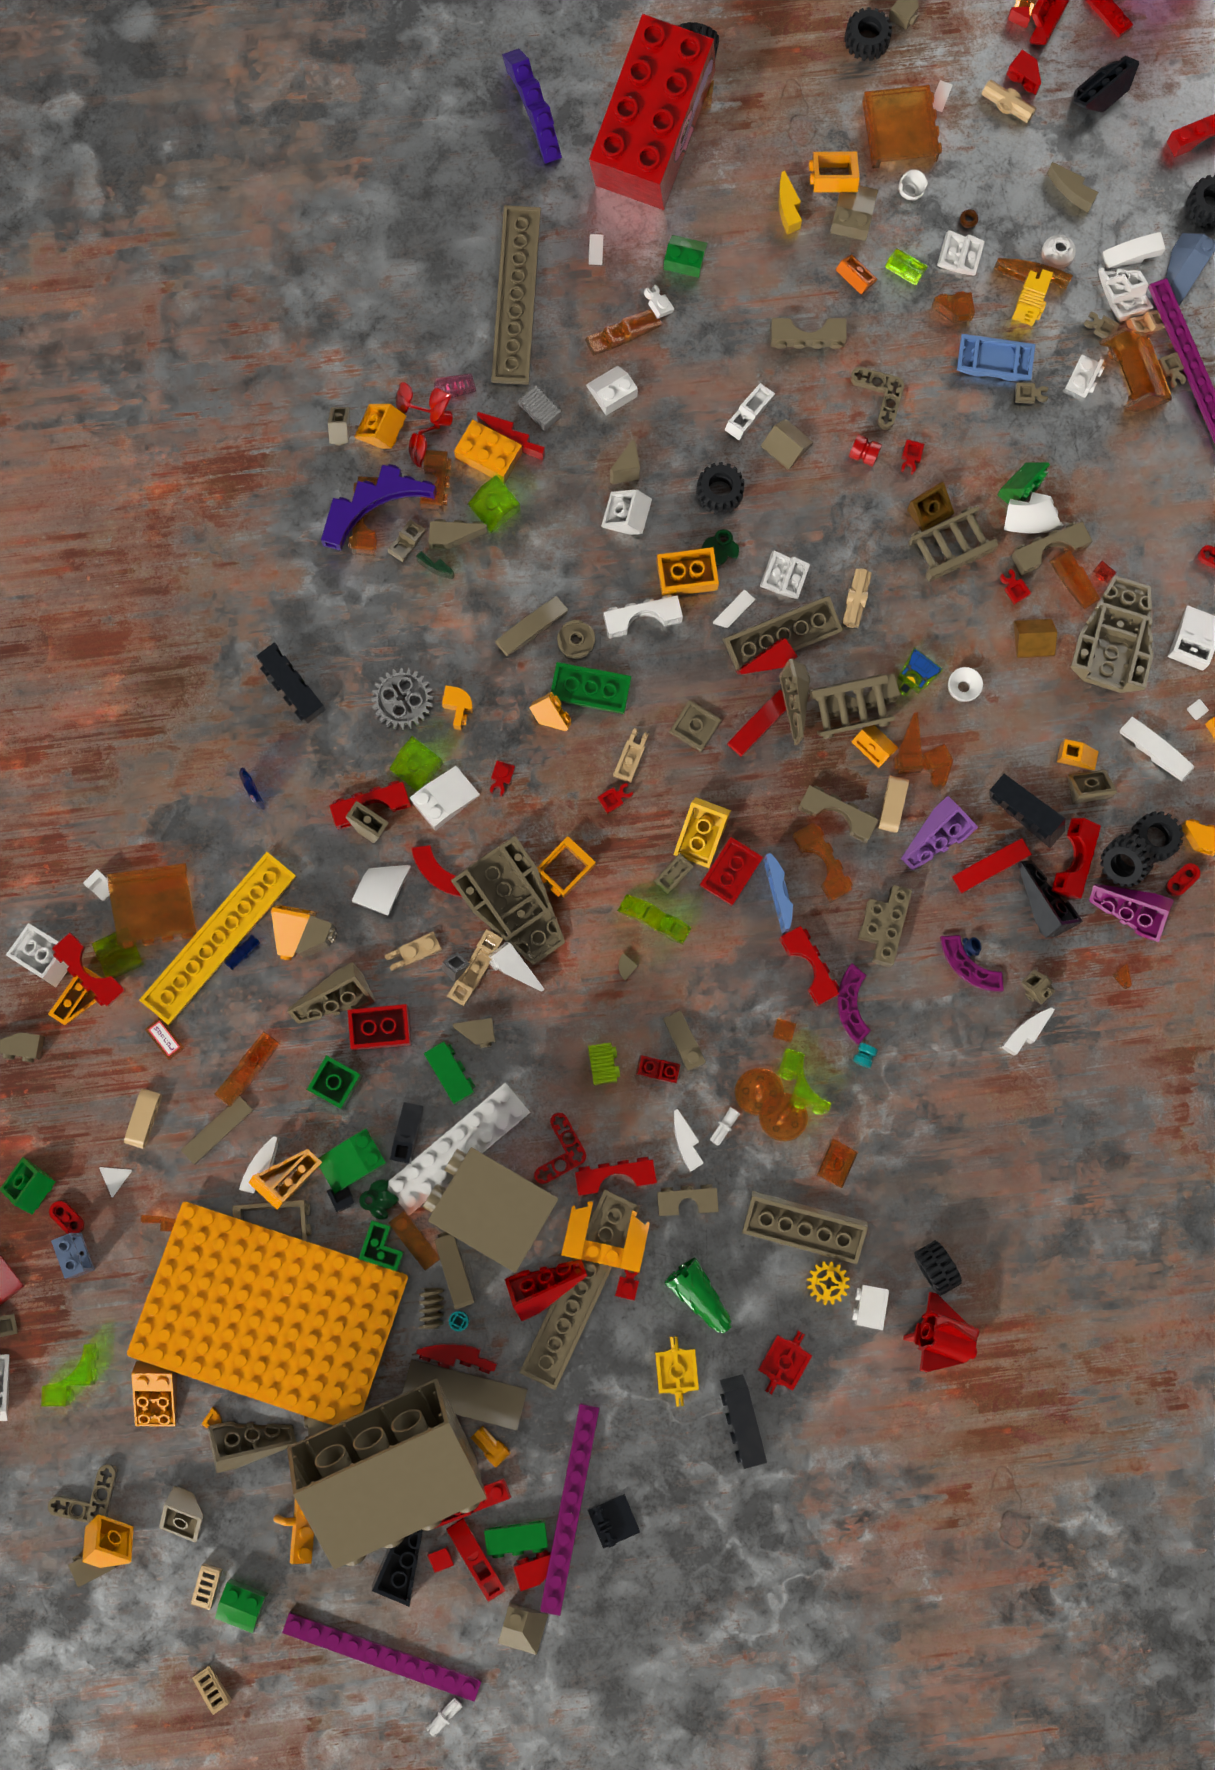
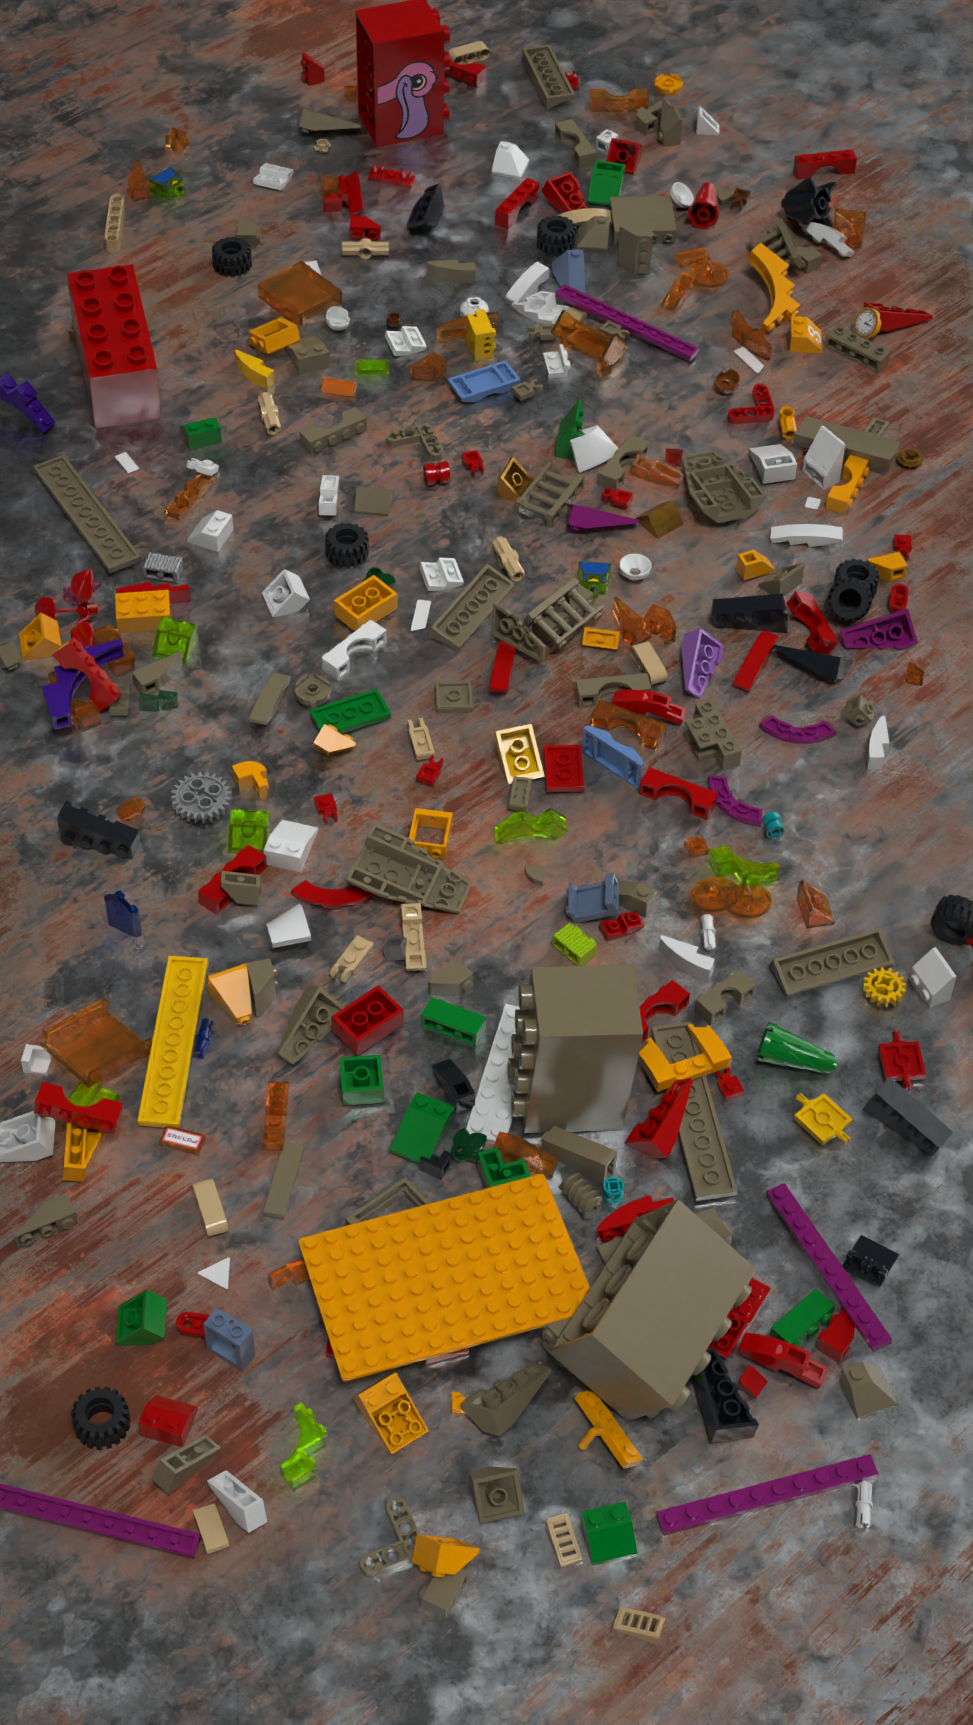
camera: 35 degrees left, 30 degrees down
white slope [239,1136,280,1194] -> none
light orange wedge [249,1149,322,1210] -> none
white slope [488,942,544,992] -> none
dark tan slope [610,440,640,484] -> none
red slope [736,638,798,674] -> none
dark blue plate [963,937,982,957] -> none
none -> red arch [53,637,121,711]
none -> clear orange brick [116,796,146,822]
none -> tan piece [258,392,281,436]
none -> magenta wedge [566,504,639,531]
none -> sand blue panel [566,872,619,923]
none -> red slope [611,689,686,725]

